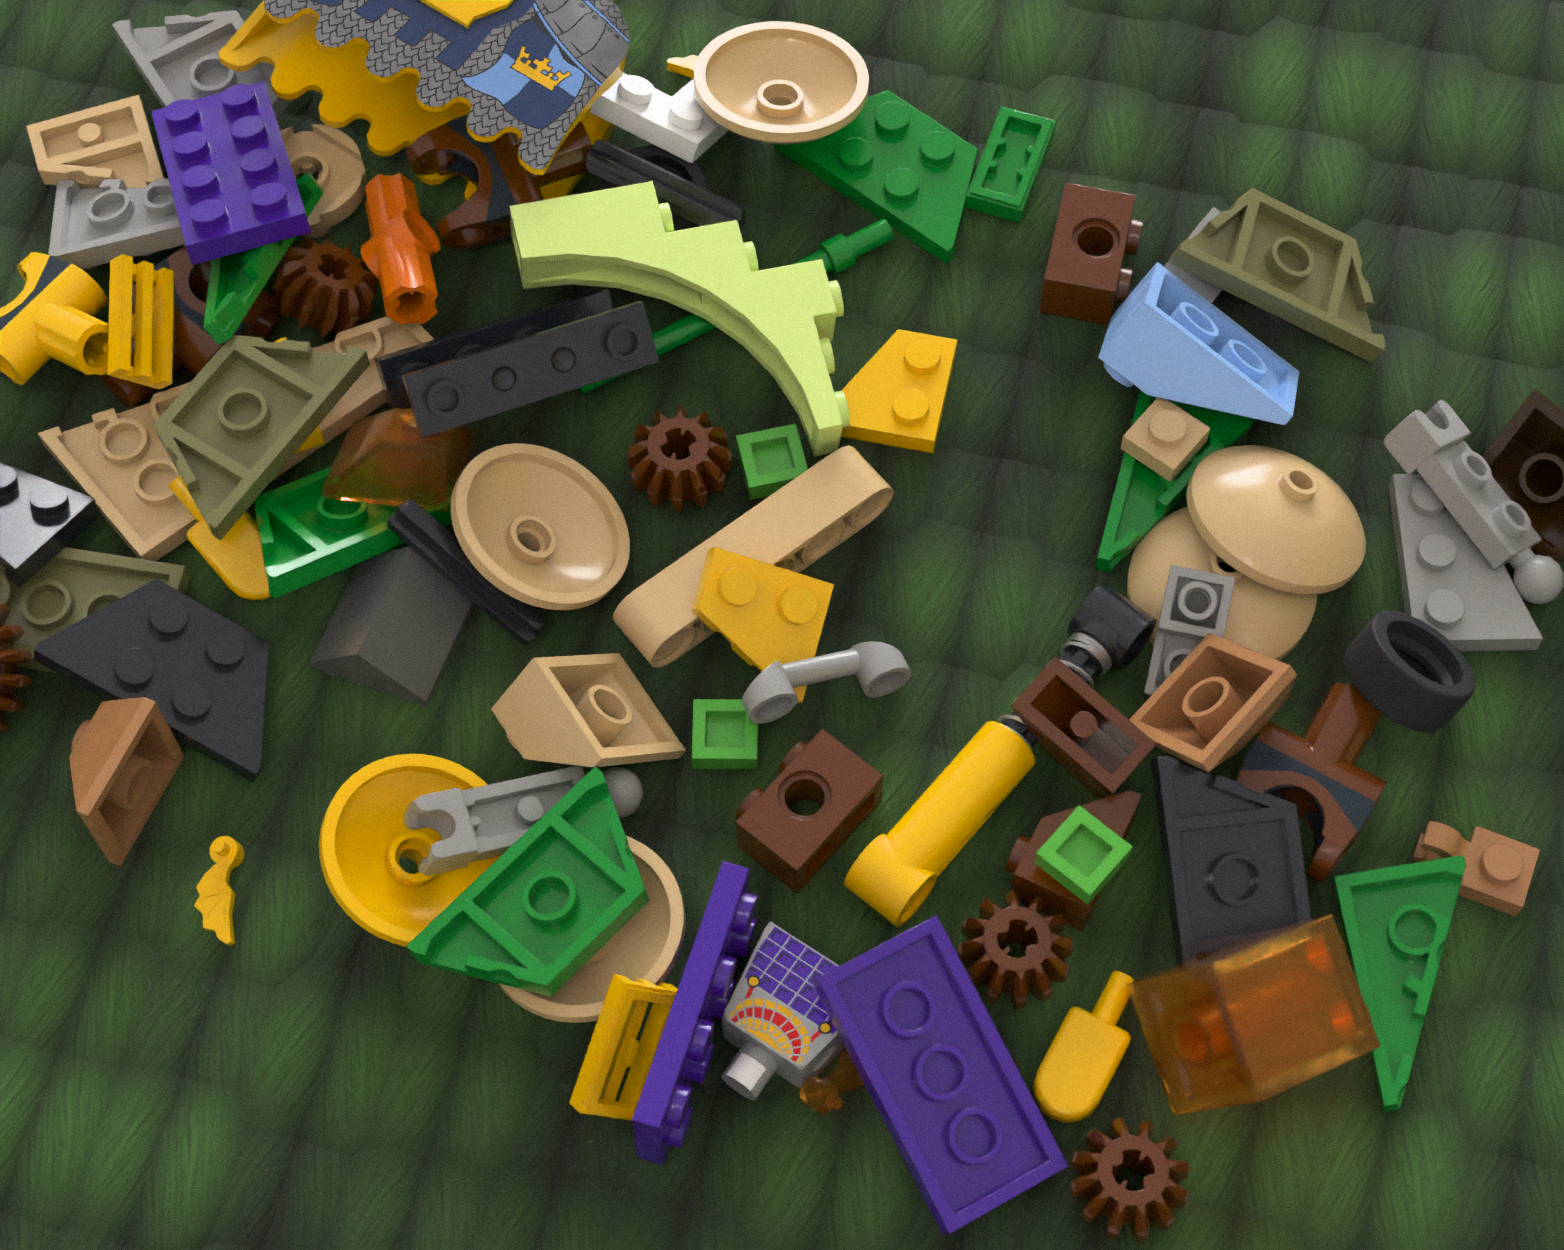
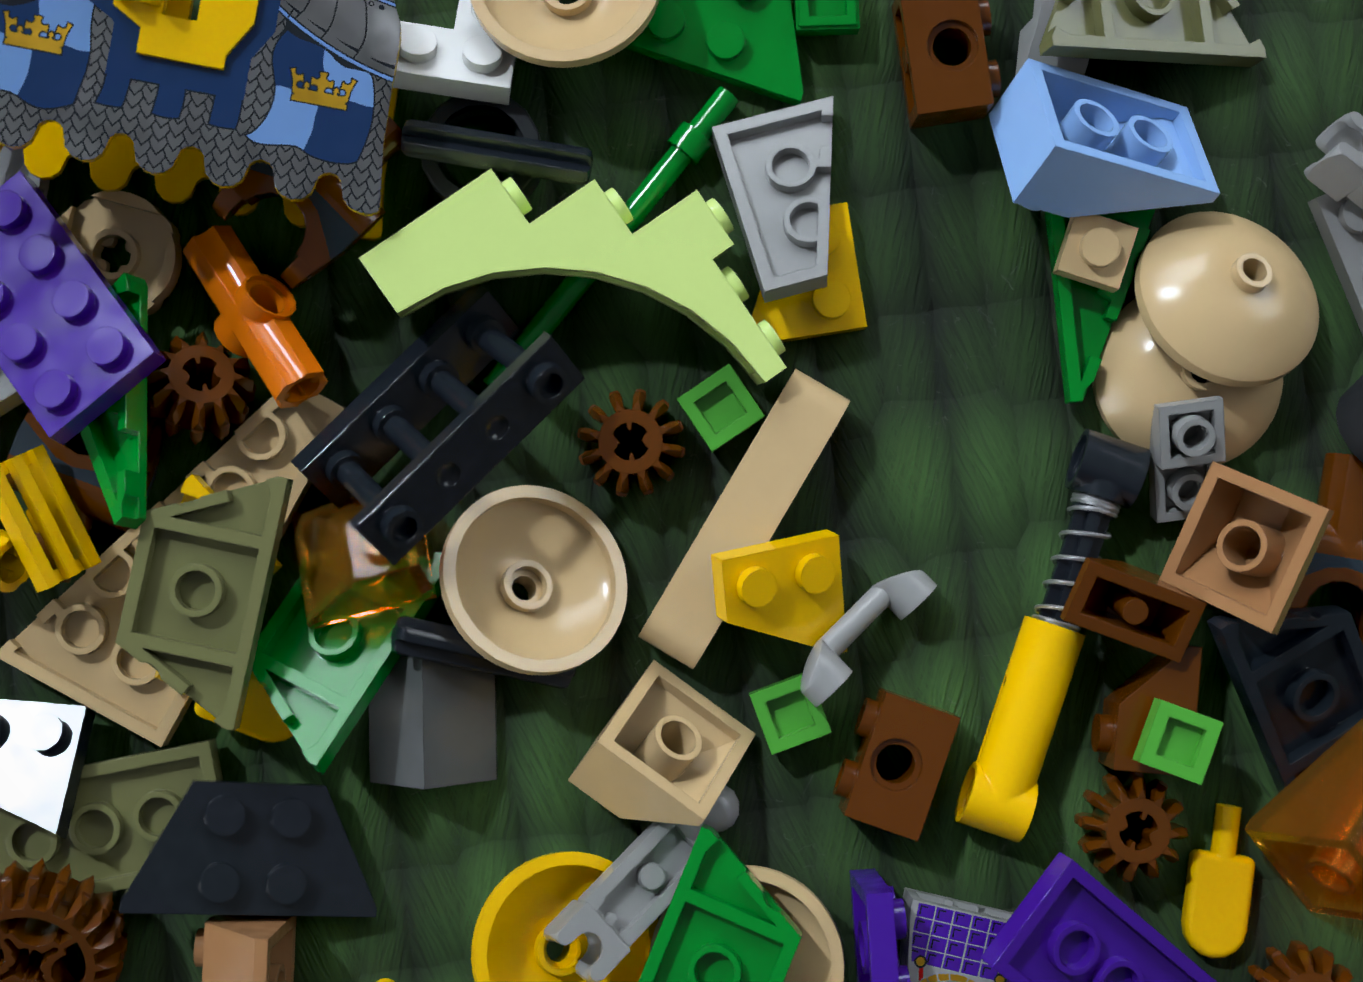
camera: 25 degrees left, 25 degrees up
none -> light grey wing [712,96,834,303]

